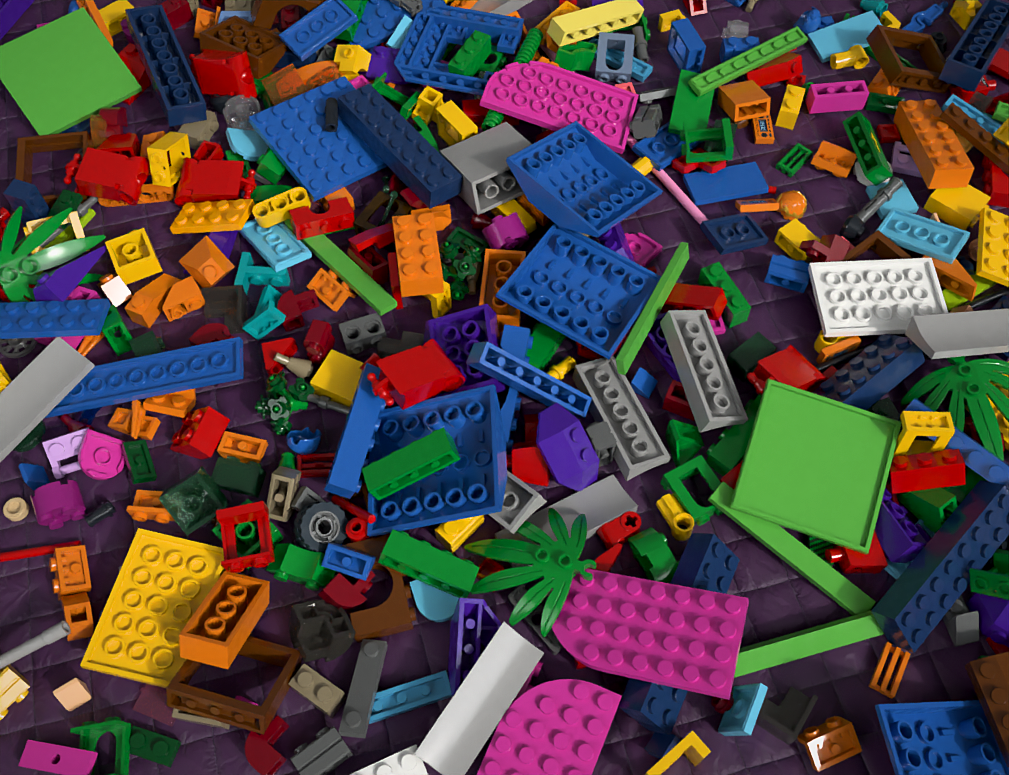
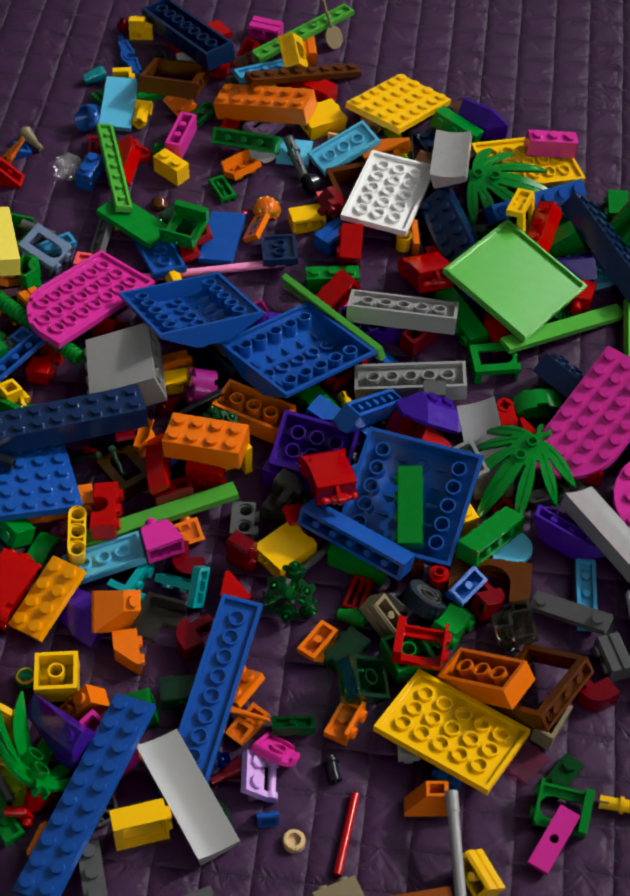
camera: 70 degrees left, 10 degrees down
magenta brick [30,480,86,530] -> none
orange bracket [49,545,92,600] -> none
light nougat slope [53,678,92,711] -> none
orange slope [125,273,181,328] -> none
red slope [170,406,230,460] -> none
dark tan cone [273,352,313,379] -> none
blue hair [286,427,322,455] -> none
dark tan brick [288,663,347,719] -> none
red bar [331,495,376,524] -> none
yellow window [436,100,478,147] -> none
dark grey brick [629,104,663,139] -> none
yellow piece [656,494,694,541] -> none
yellow bracket [658,9,686,32] -> none
green slope [665,419,704,468] -> none
blue window [667,18,706,73] -> none
orange brick [717,80,771,122] -> none
clear green brick [726,331,777,382] -> none
orange tile [751,113,775,144] -> none
none -> dark pink torso [141,518,185,564]
none -> black bar [170,389,223,417]
none -> red brick [336,223,363,268]

